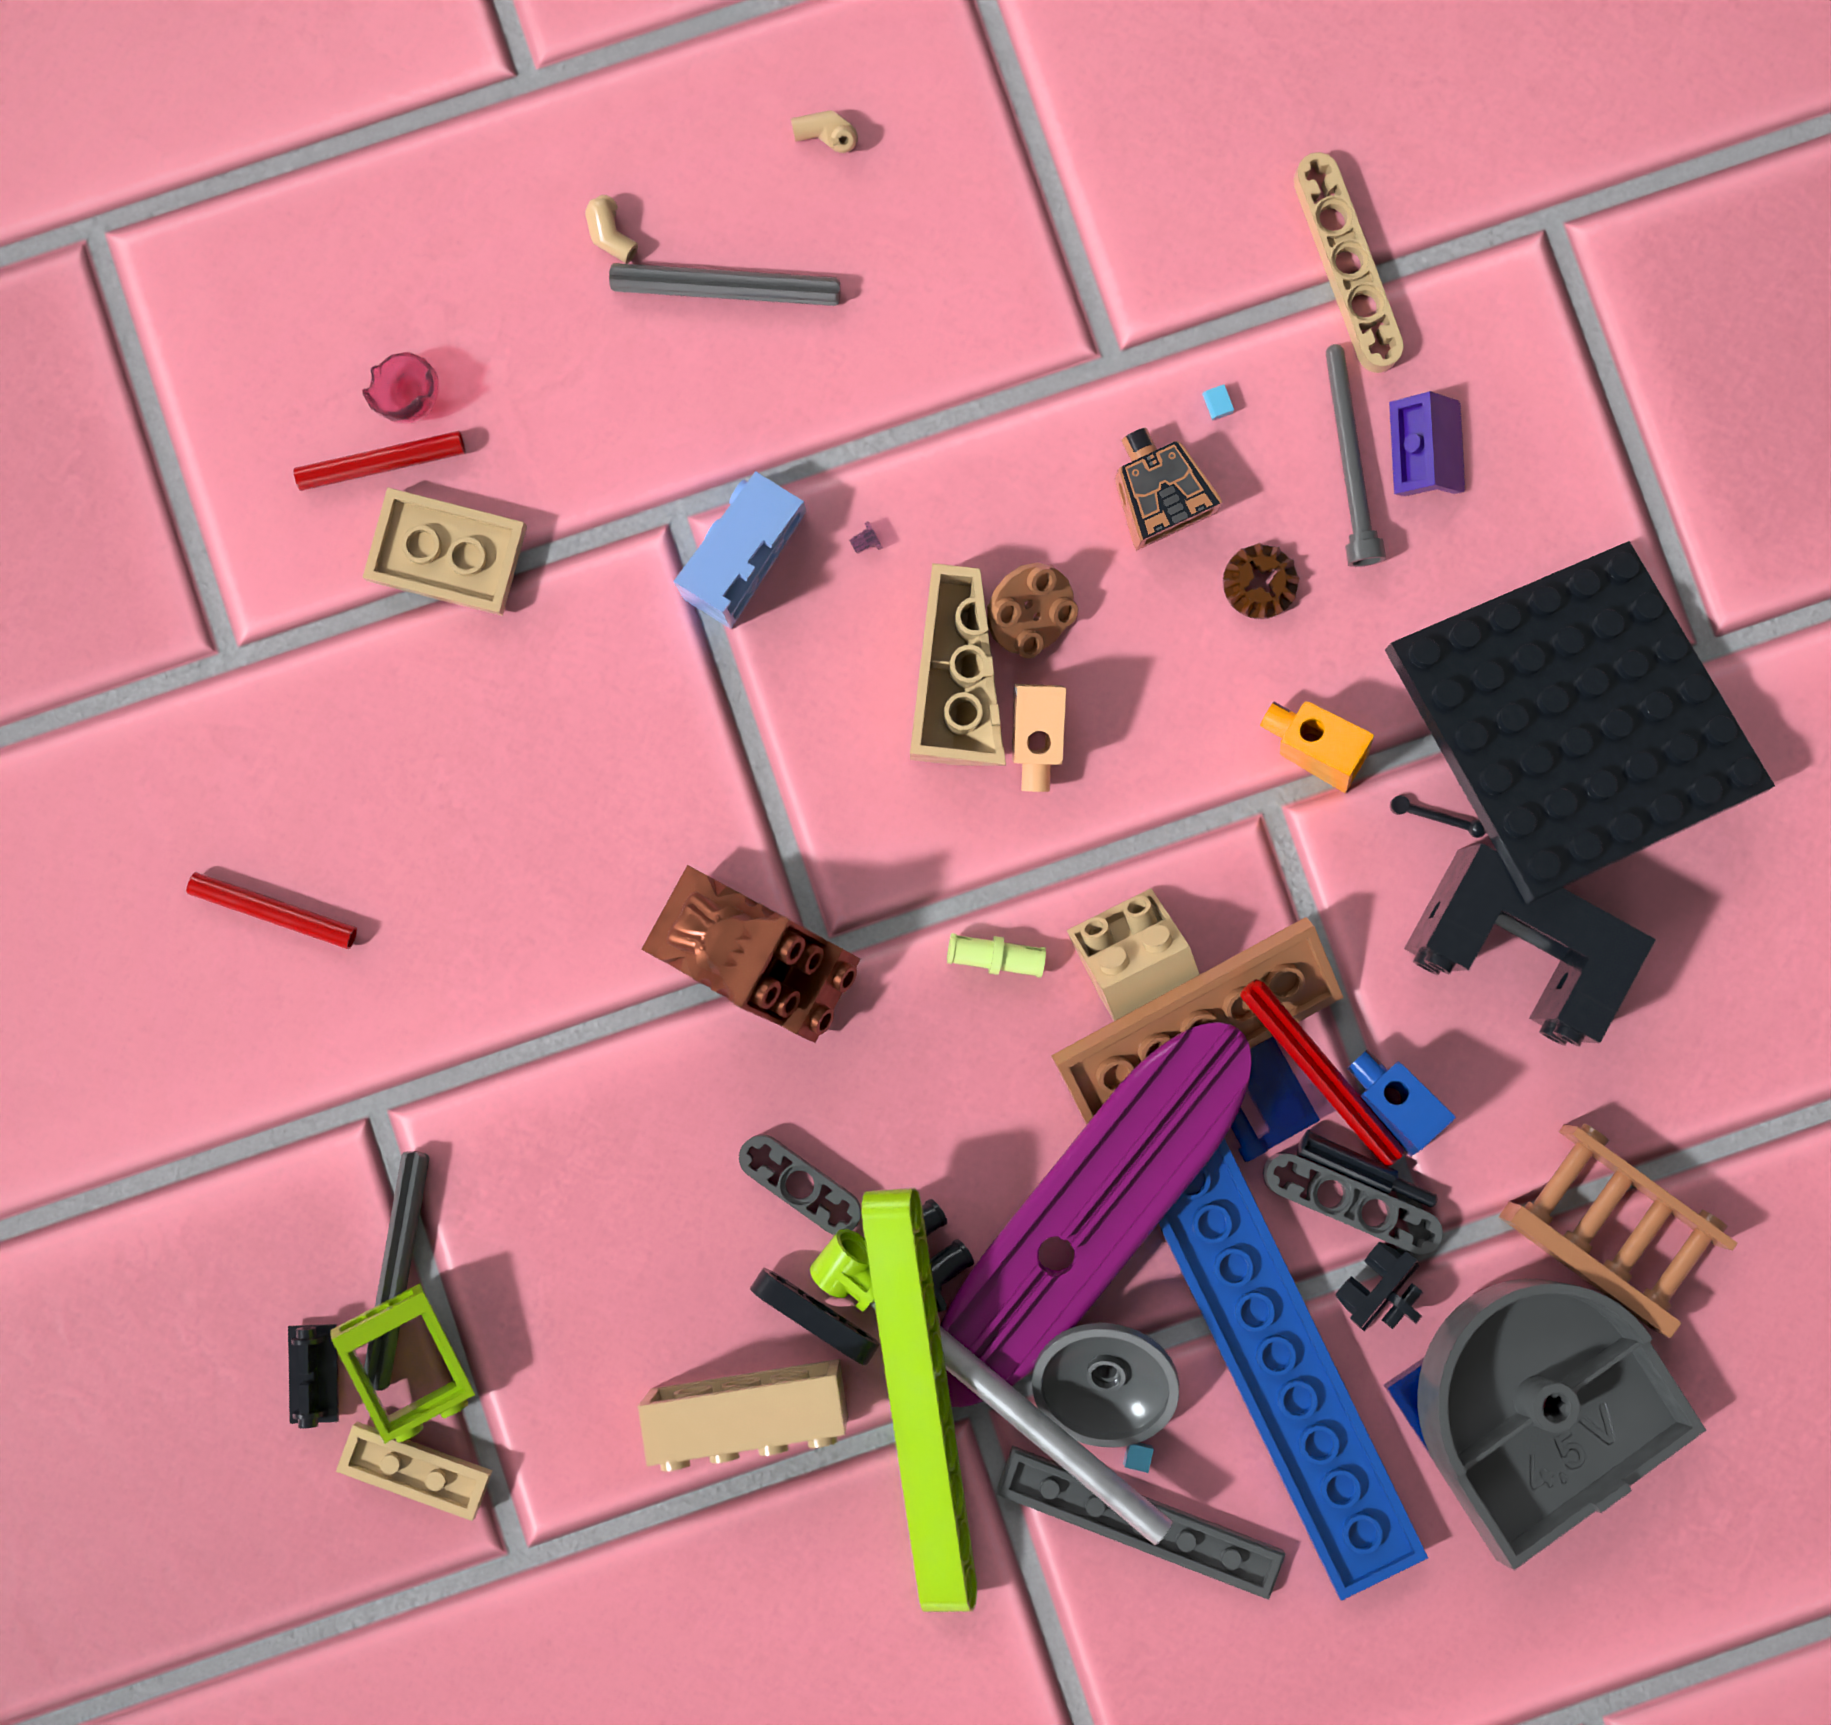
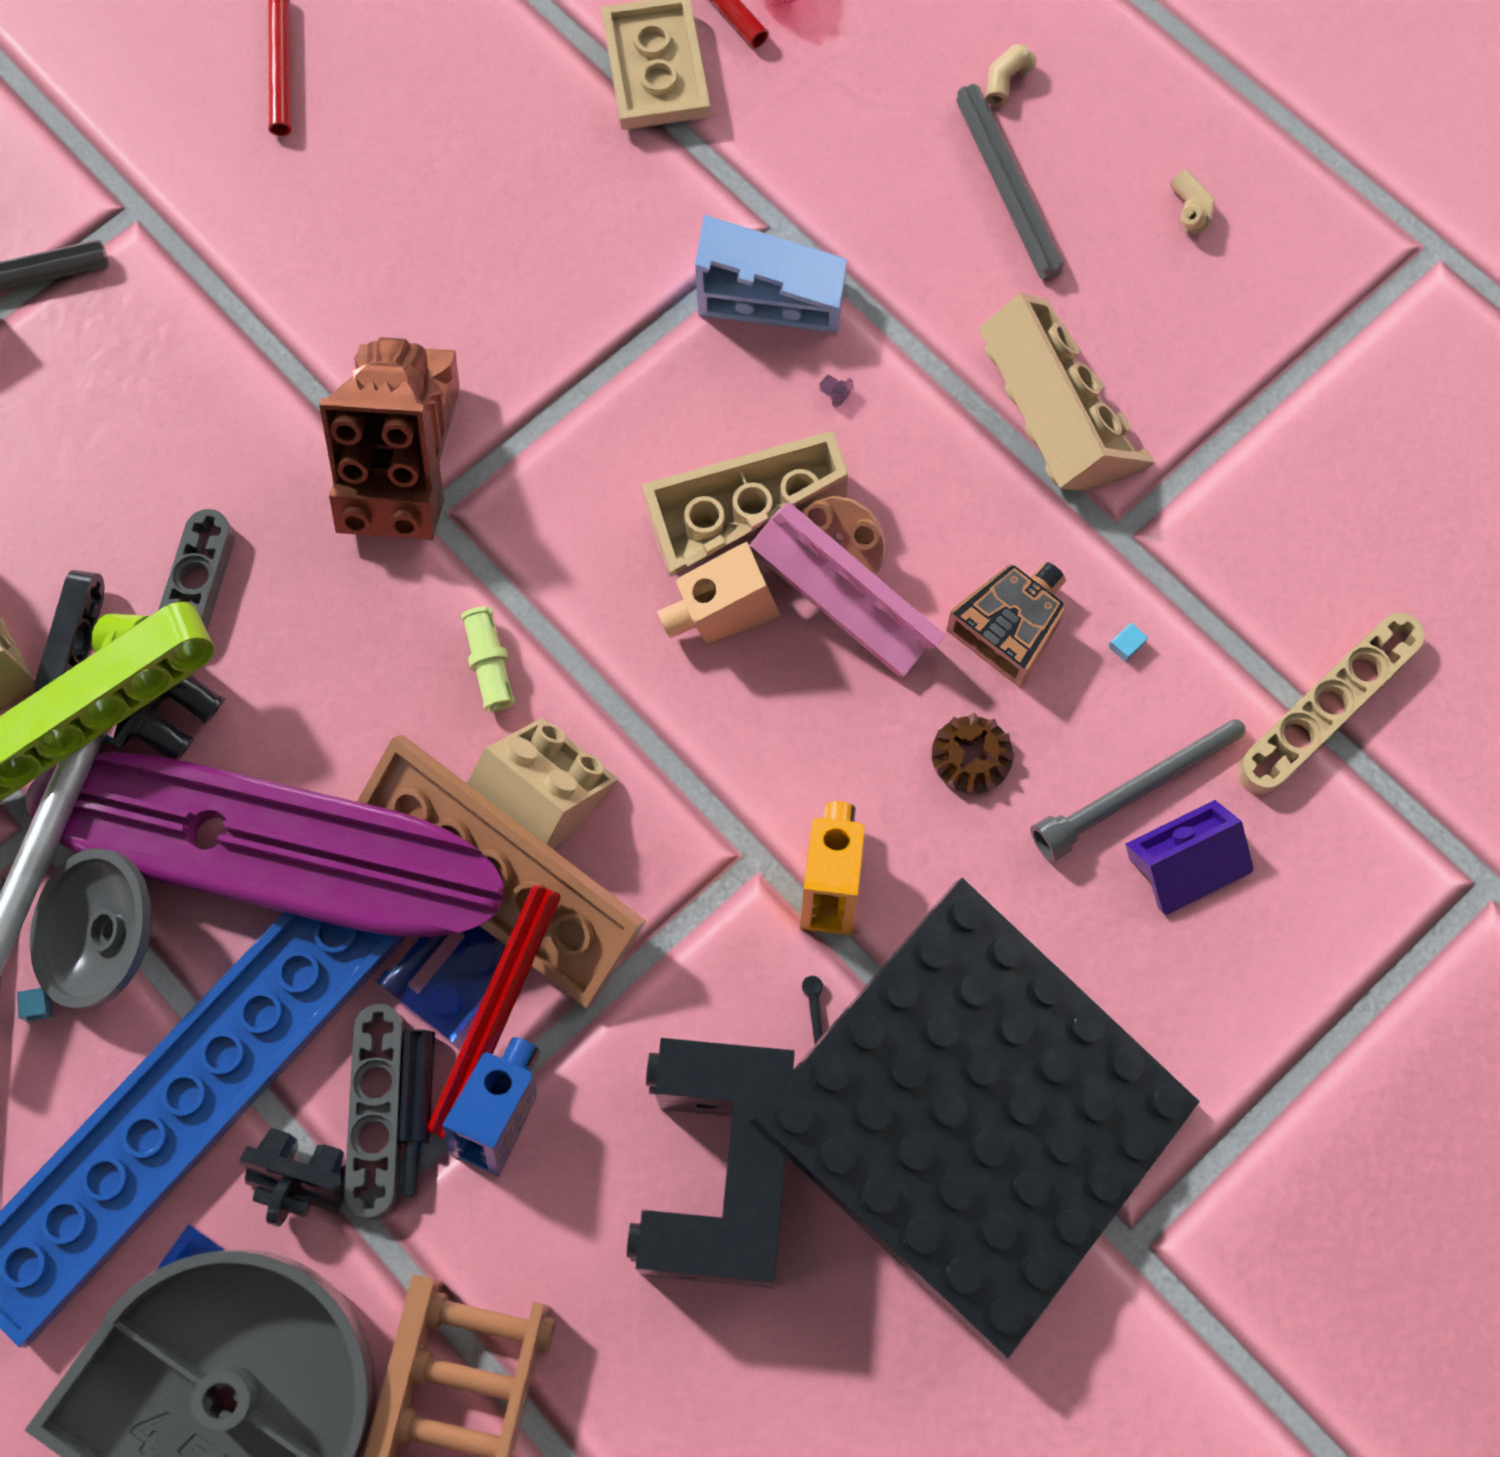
camera: 65 degrees right, 15 degrees down
none -> bright pink fence [749,502,946,677]
none -> tan wedge [978,293,1155,492]

